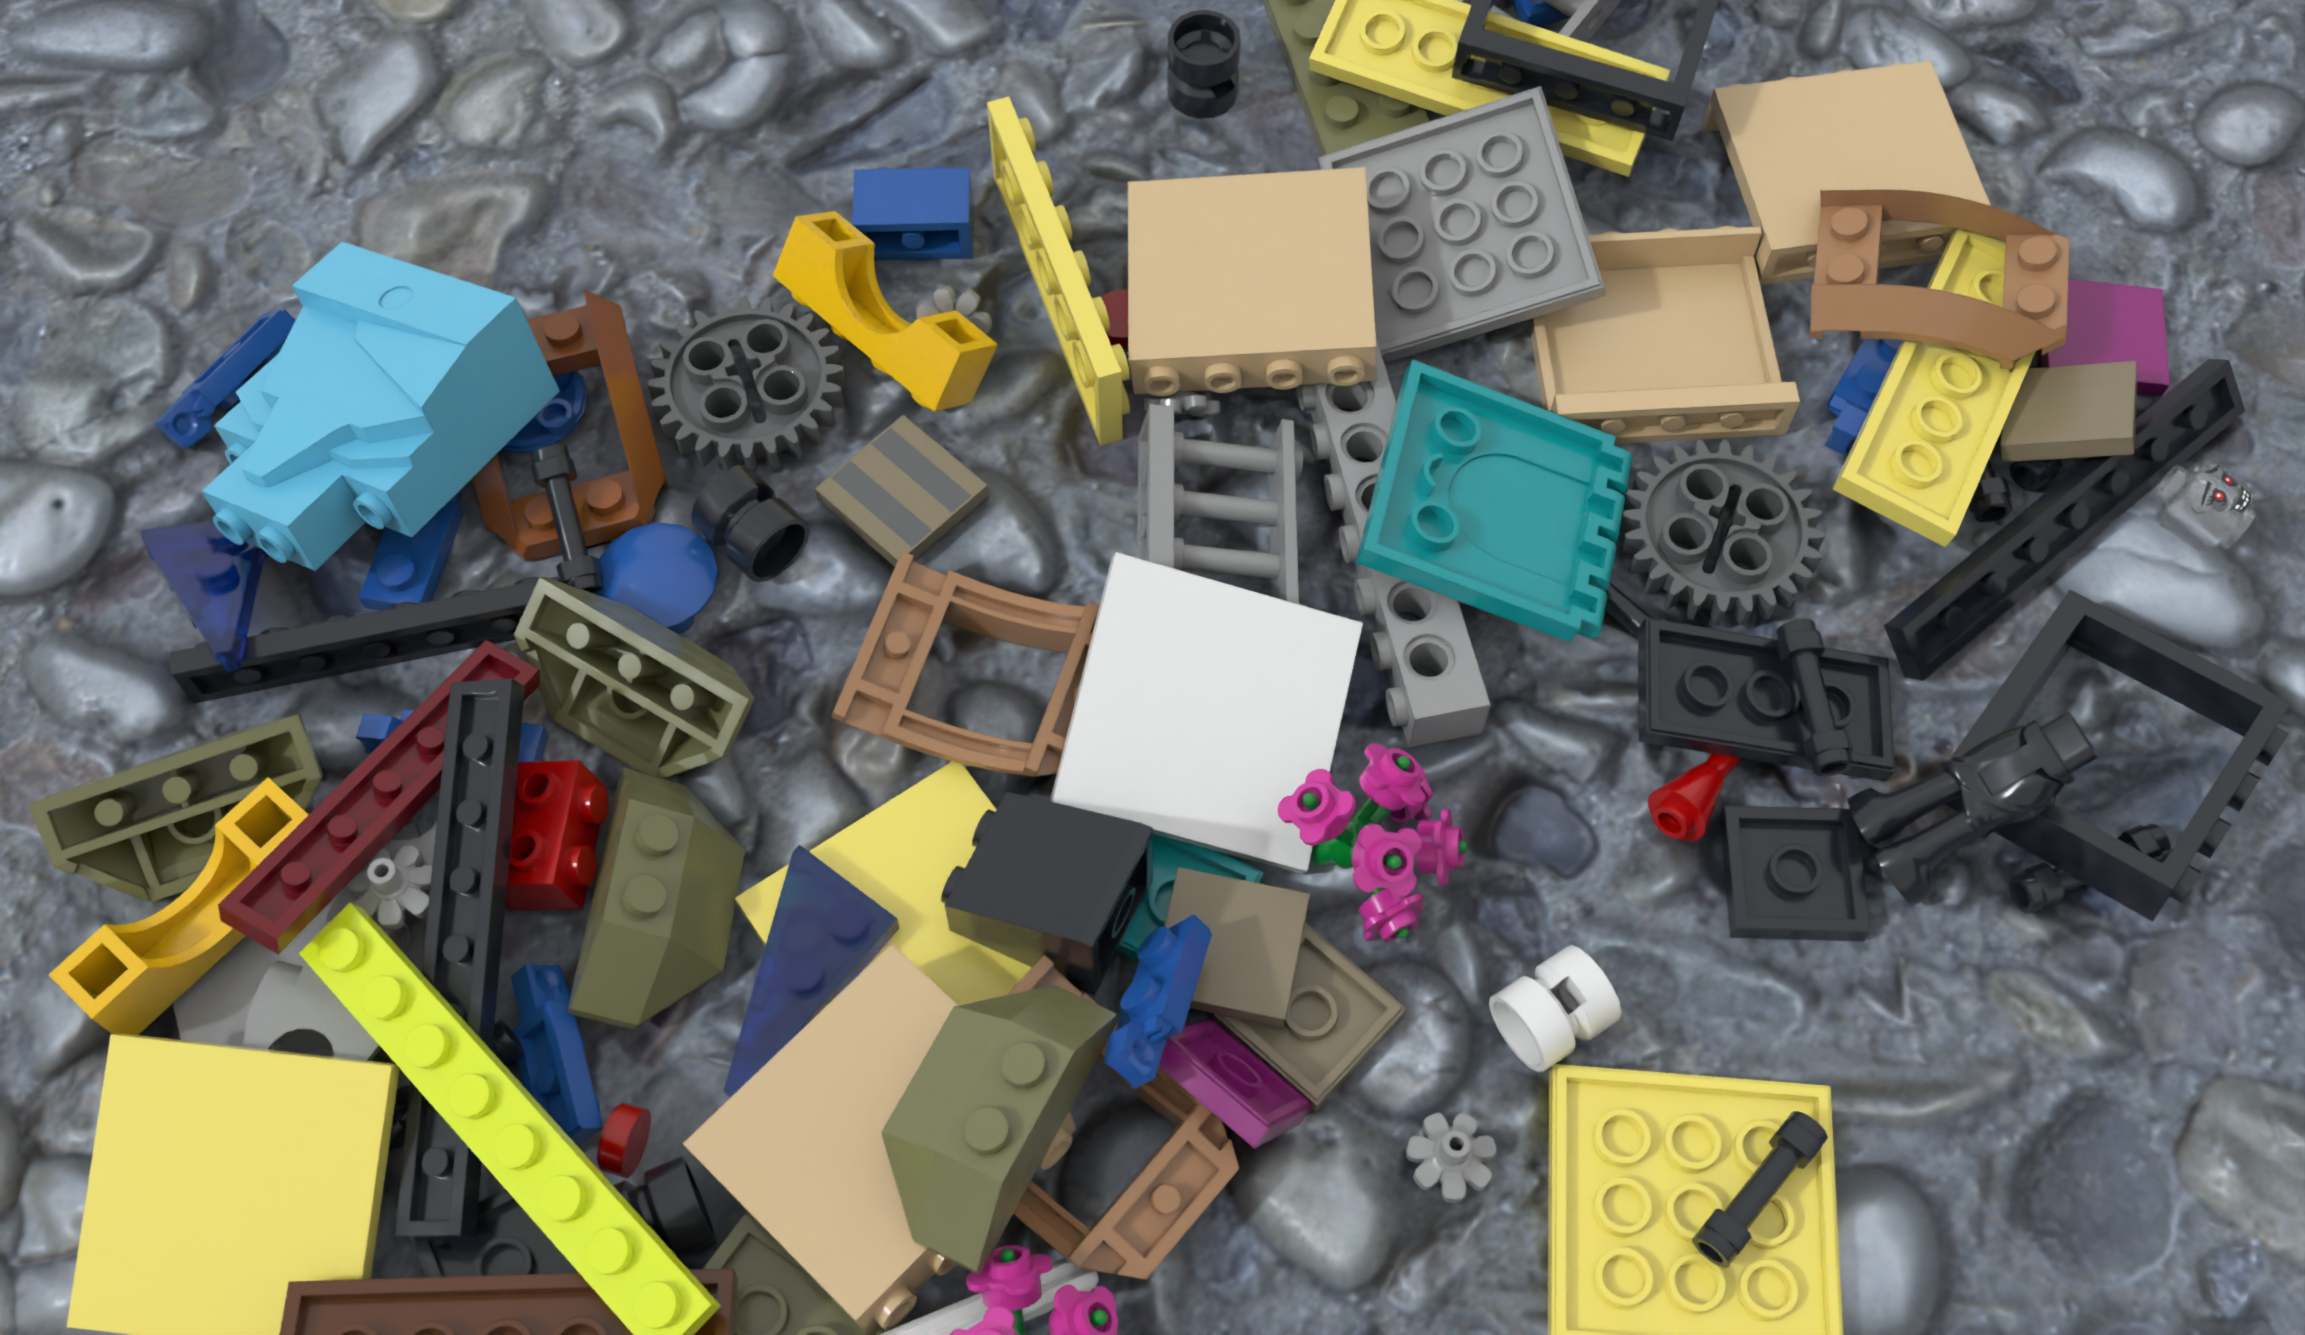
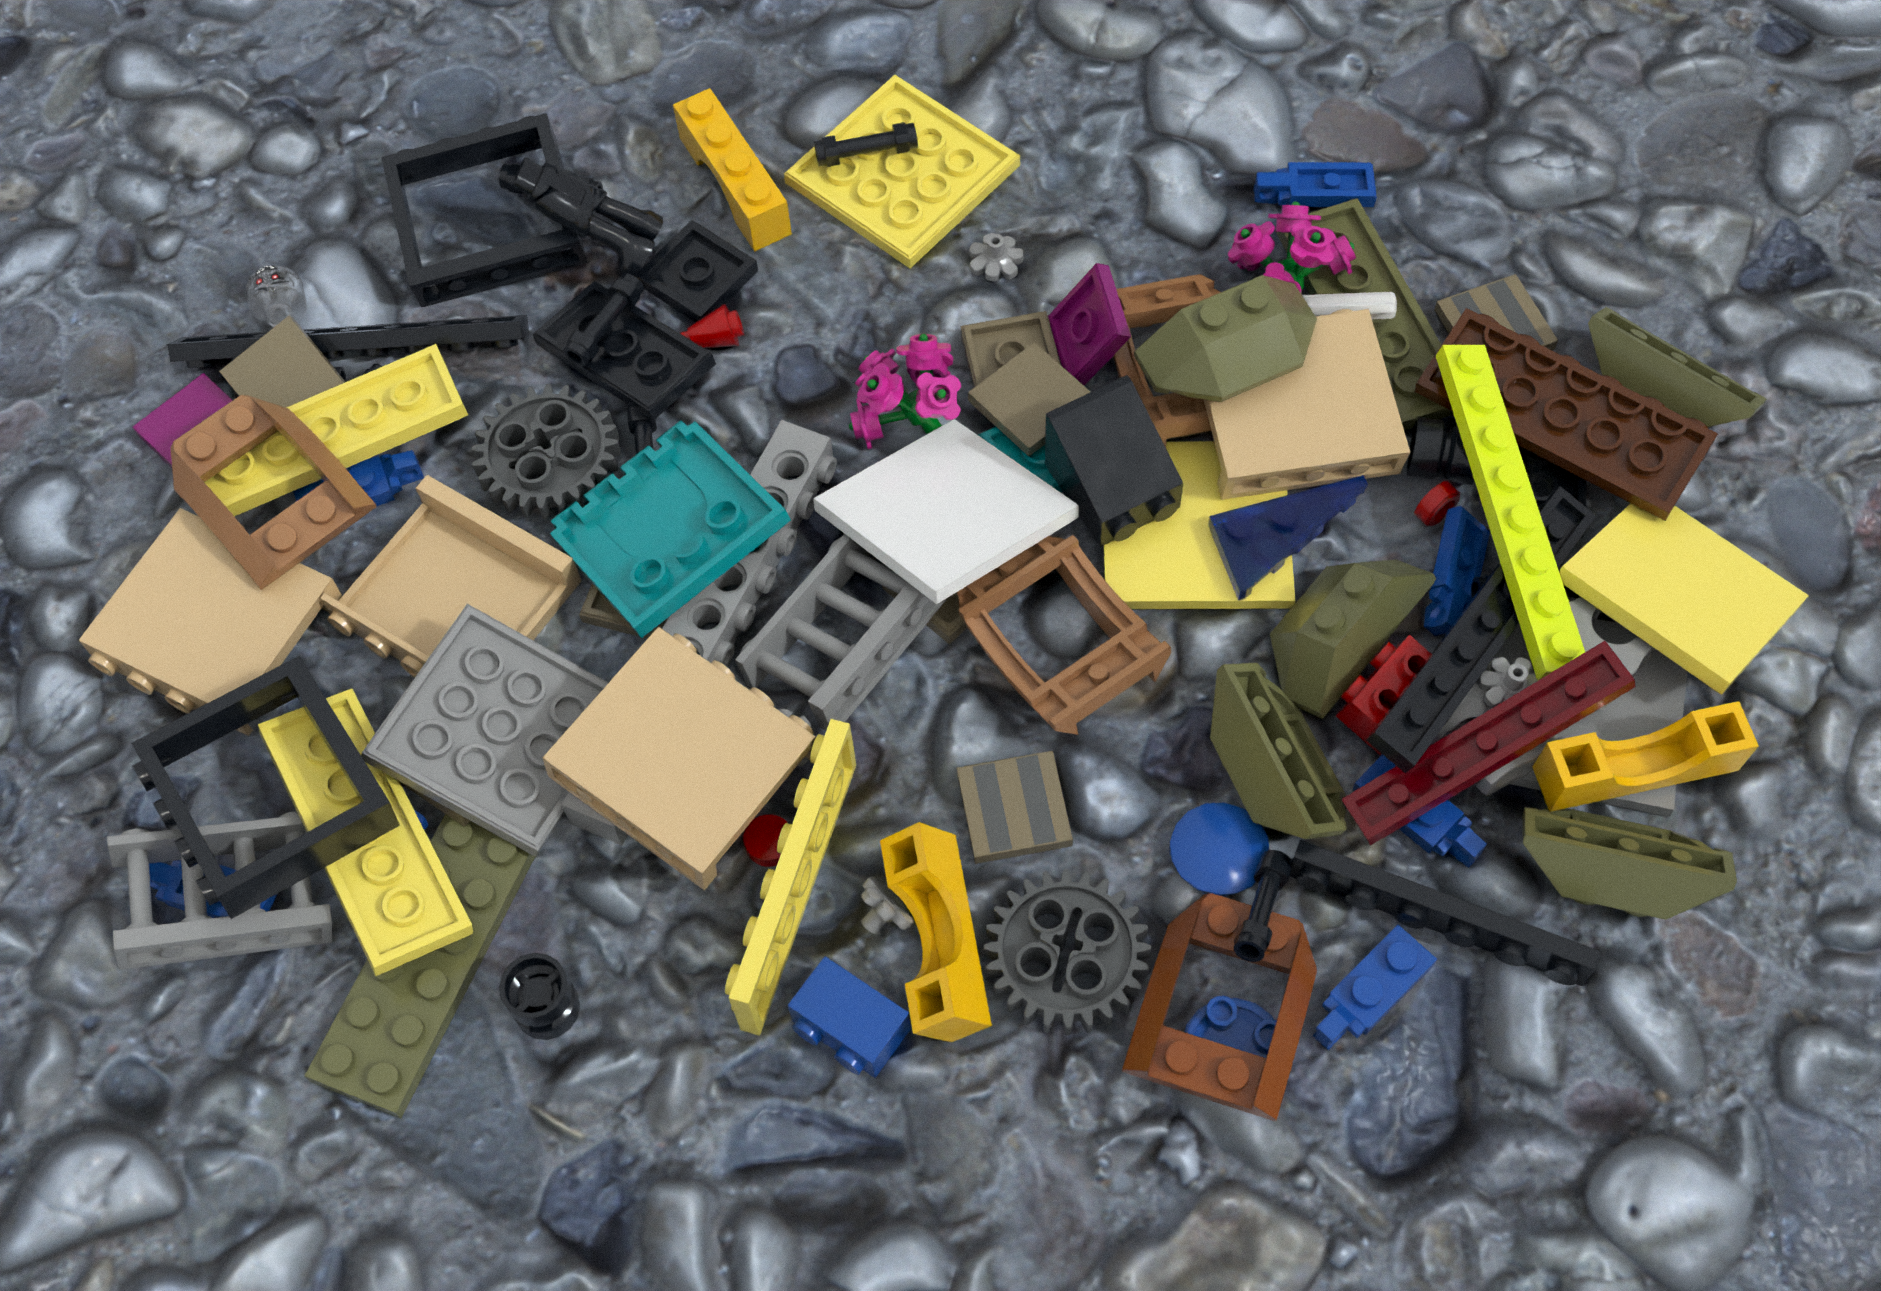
camera: 140 degrees left, 0 degrees up
clear blue wing [140,520,266,672] -> none
blue hinge [154,309,296,449] -> none
medium azure panel [202,242,560,571] -> none
black wheel [691,466,810,582] -> none
blue hinge [1104,914,1212,1089] -> none
white wheel [1489,945,1622,1073] -> none
none -> yellow arch [673,88,792,252]

